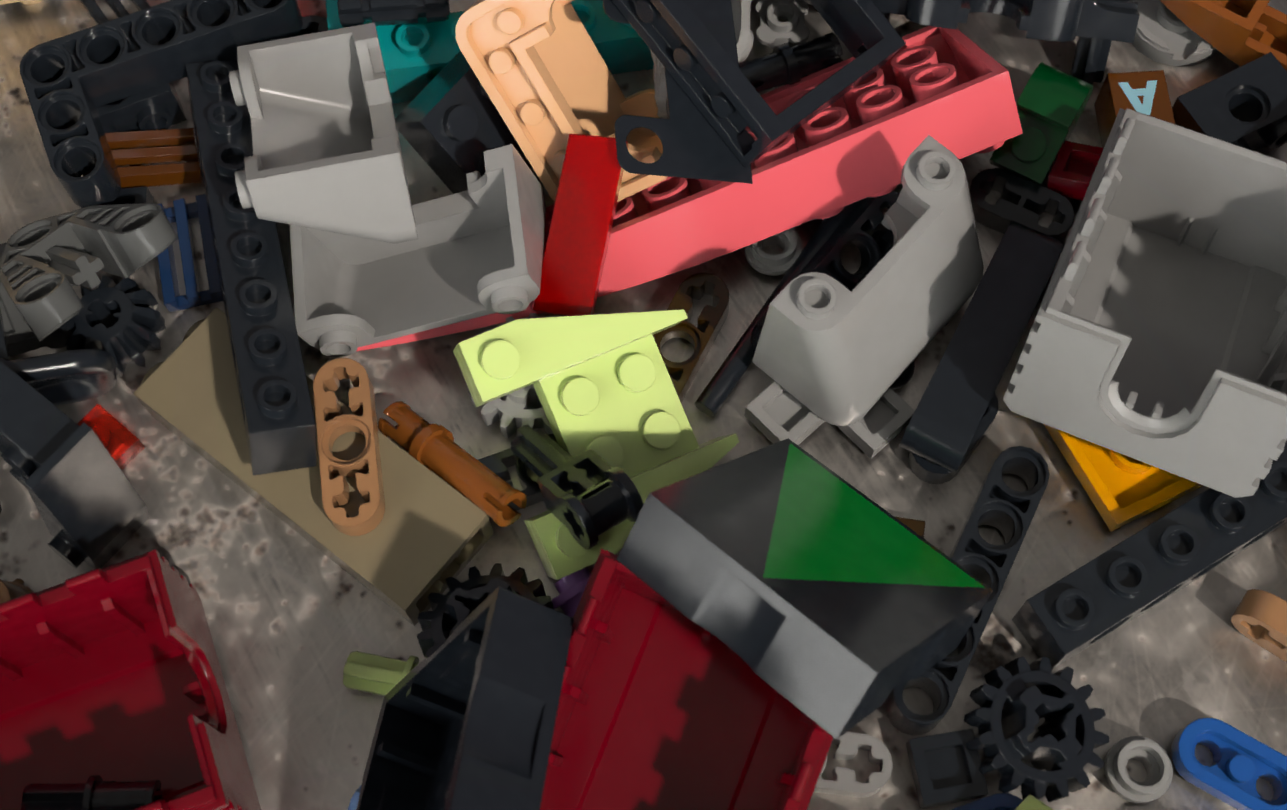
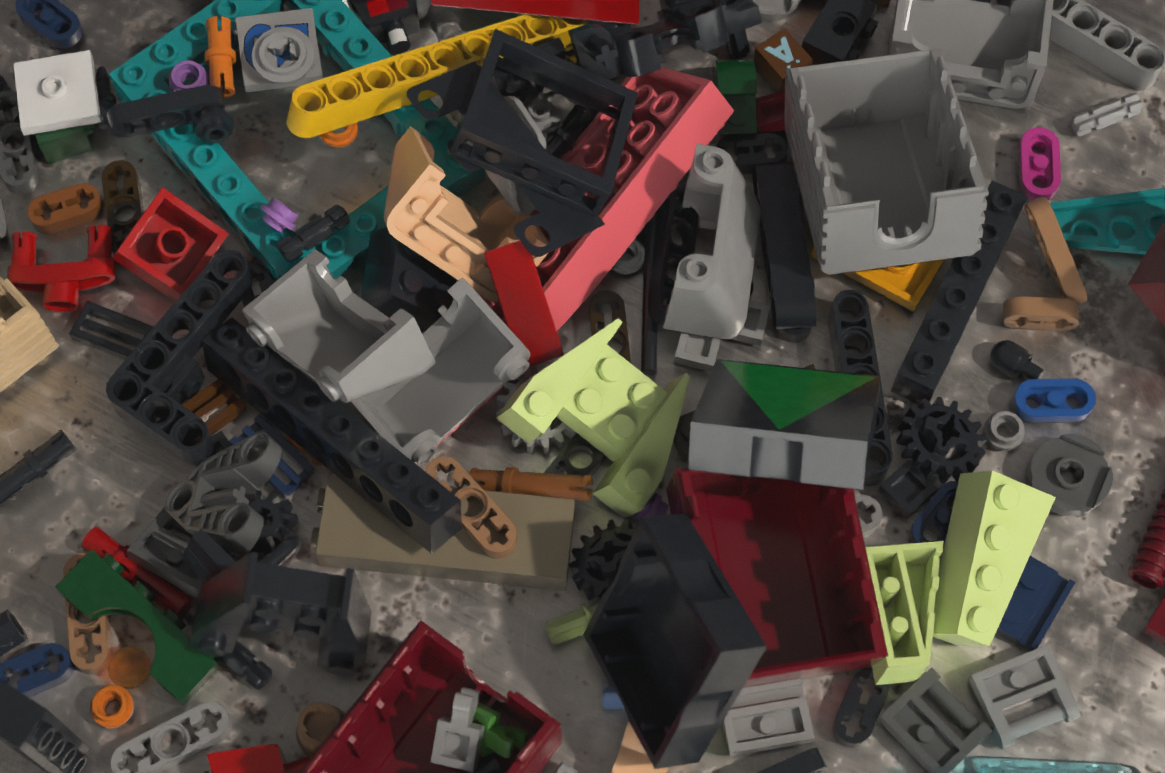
camera: 35 degrees left, 0 degrees up
black connector [510,425,644,549] -> none
none -> light grey plate [431,687,484,772]
none -> bright green plate [472,702,528,758]
none -> black cylinder [990,340,1045,380]

